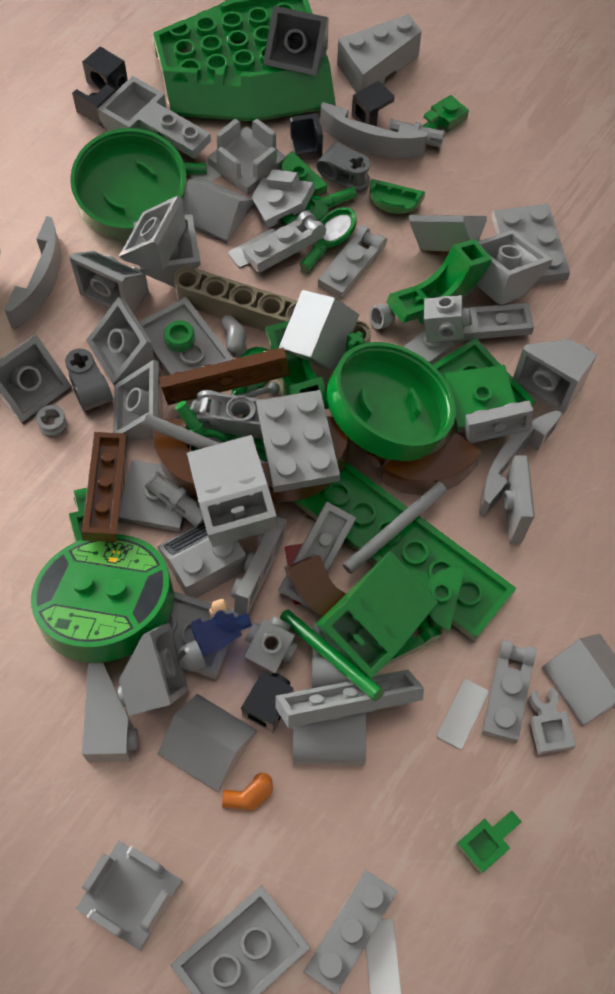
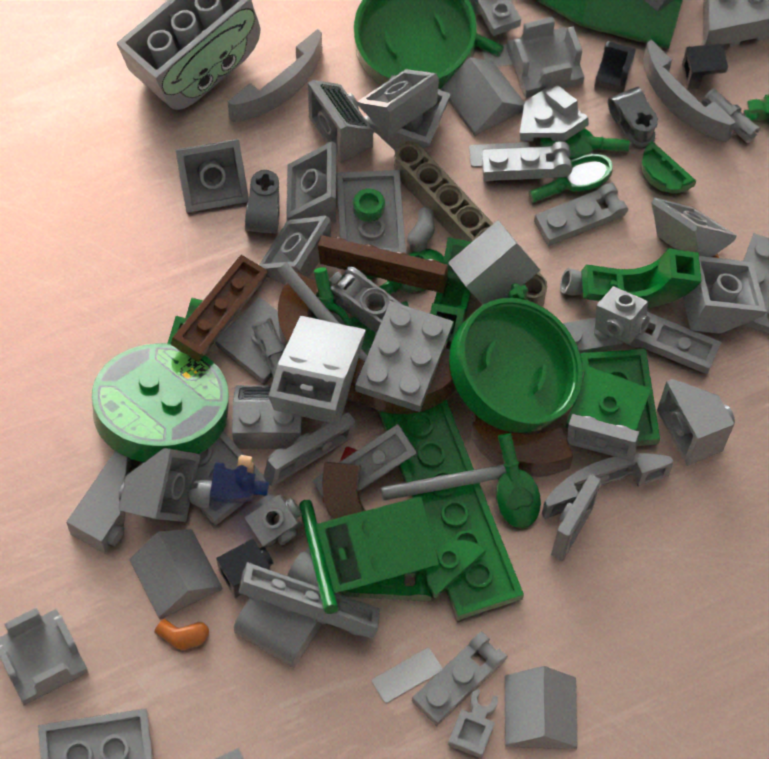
camera: 30 degrees right, 0 degrees up
light grey bush [36,405,67,437] -> none
light grey hinge [236,382,280,398] -> none
green plate [282,151,328,196] -> none
none -> green piece [496,433,541,528]

